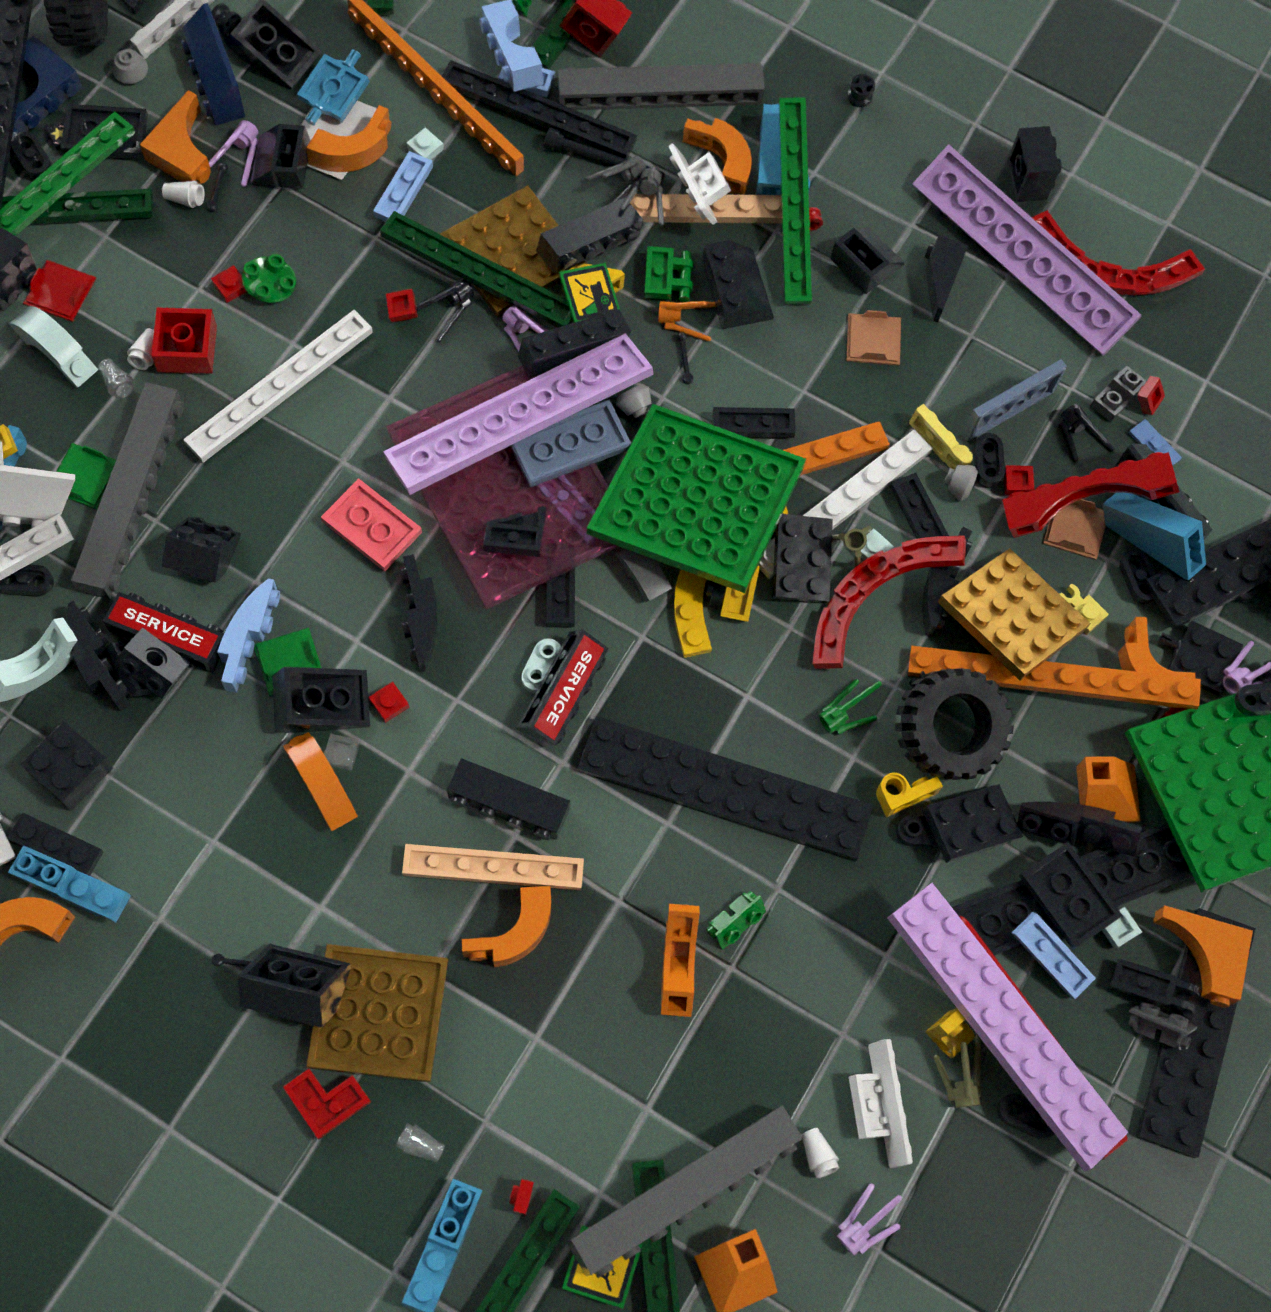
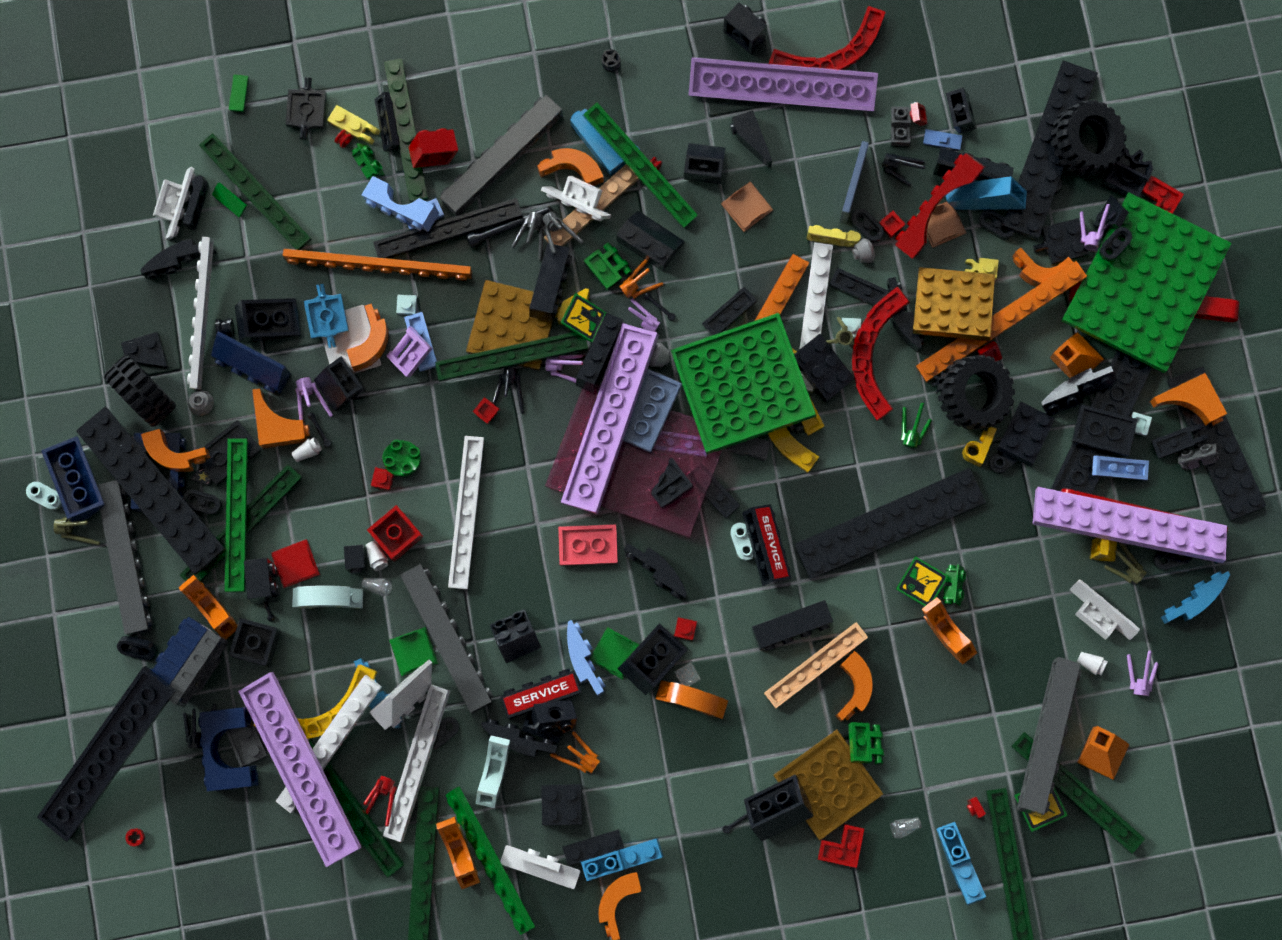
camera: 30 degrees left, 10 degrees up
none -> orange arch [141,429,210,472]
none -> black brick [344,545,367,574]
none -> lavender plate [386,326,433,377]
none -> orange plant [550,731,600,773]
none -> lavender plant [623,298,660,332]
none -> green plate [848,722,884,765]
none -> piece [896,556,949,606]
none -> black brick [946,87,977,134]
none -> red plate [977,341,1002,361]
none -> dark azure slope [1161,571,1230,624]

